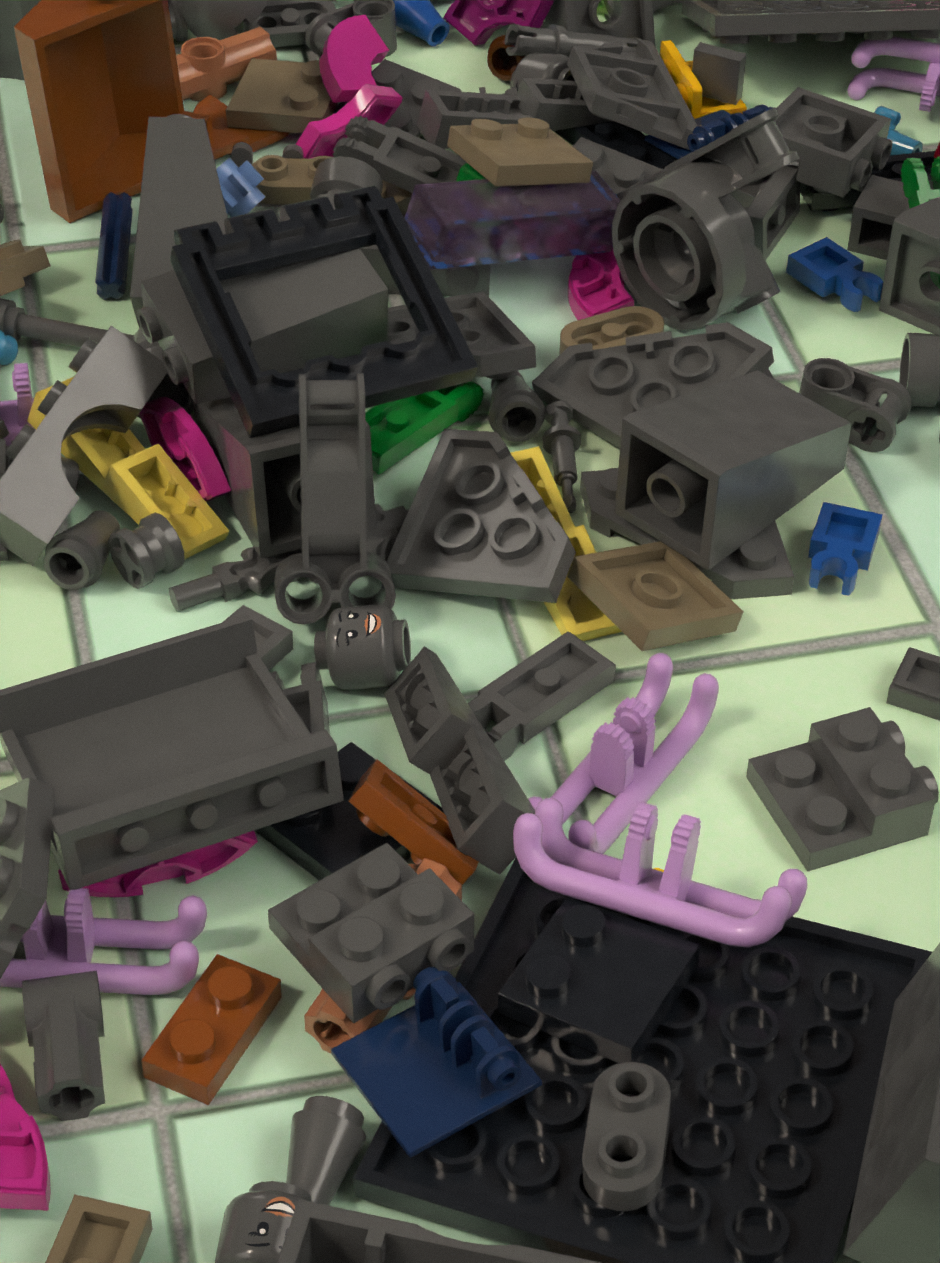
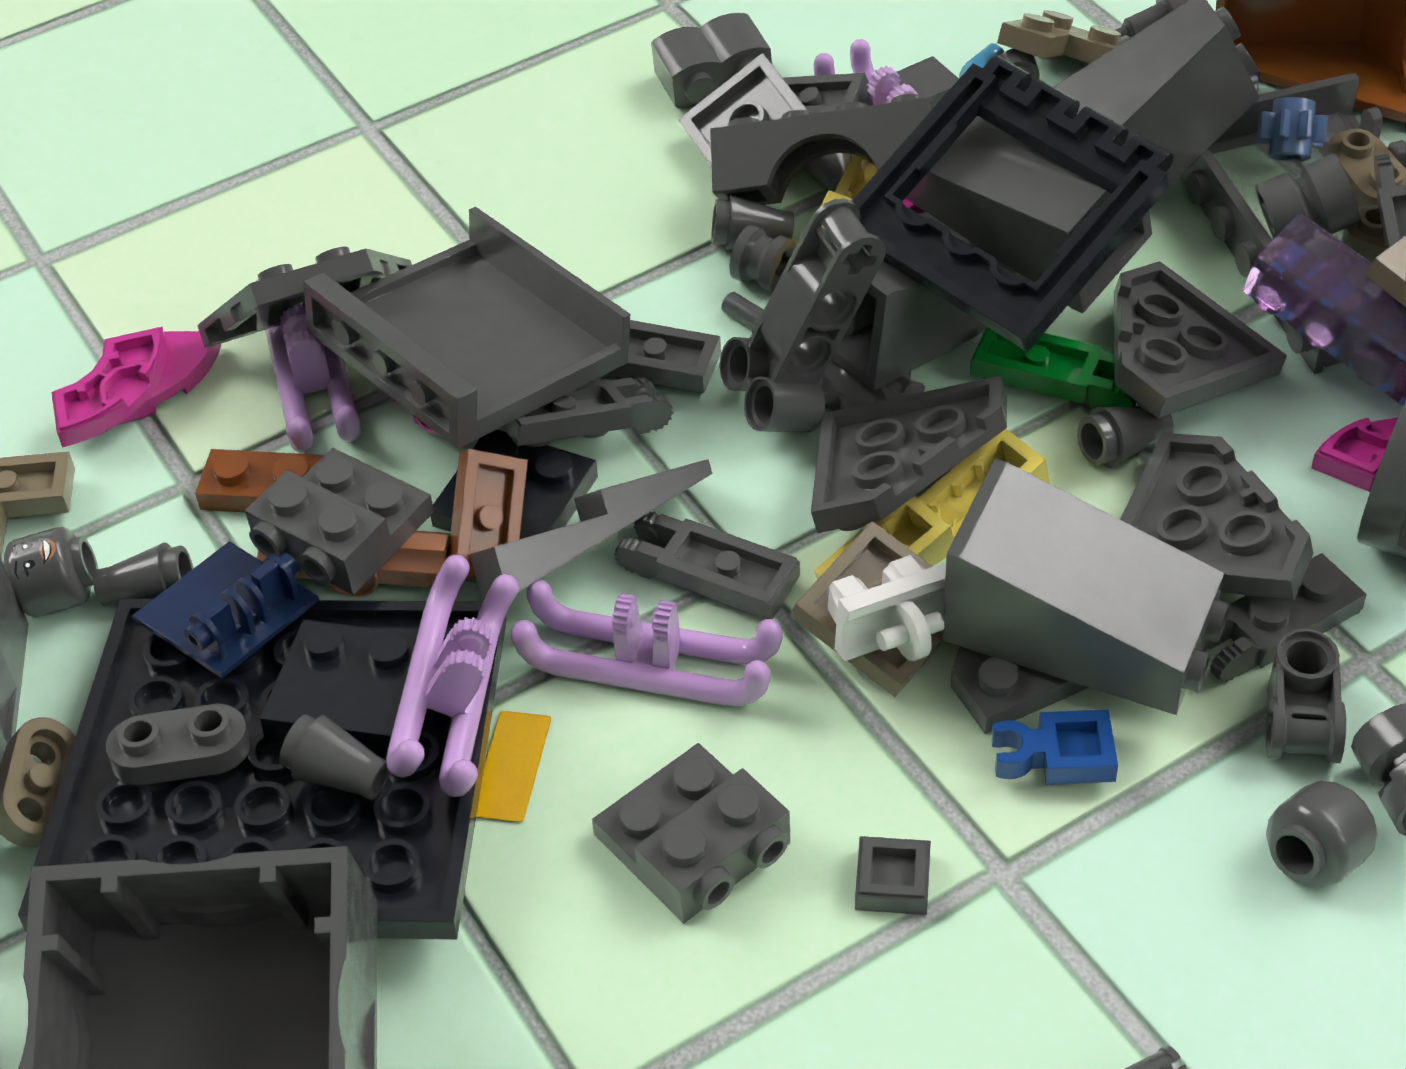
camera: 75 degrees right, 5 degrees up
dark grey piece [22,970,105,1121] -> none
dark grey head [314,605,411,690] -> none
dark grey piece [542,401,581,513] -> none
dark tan plate [559,306,665,355] -> none
none -> dark grey cone [279,715,390,800]
none -> white hips [827,555,946,662]

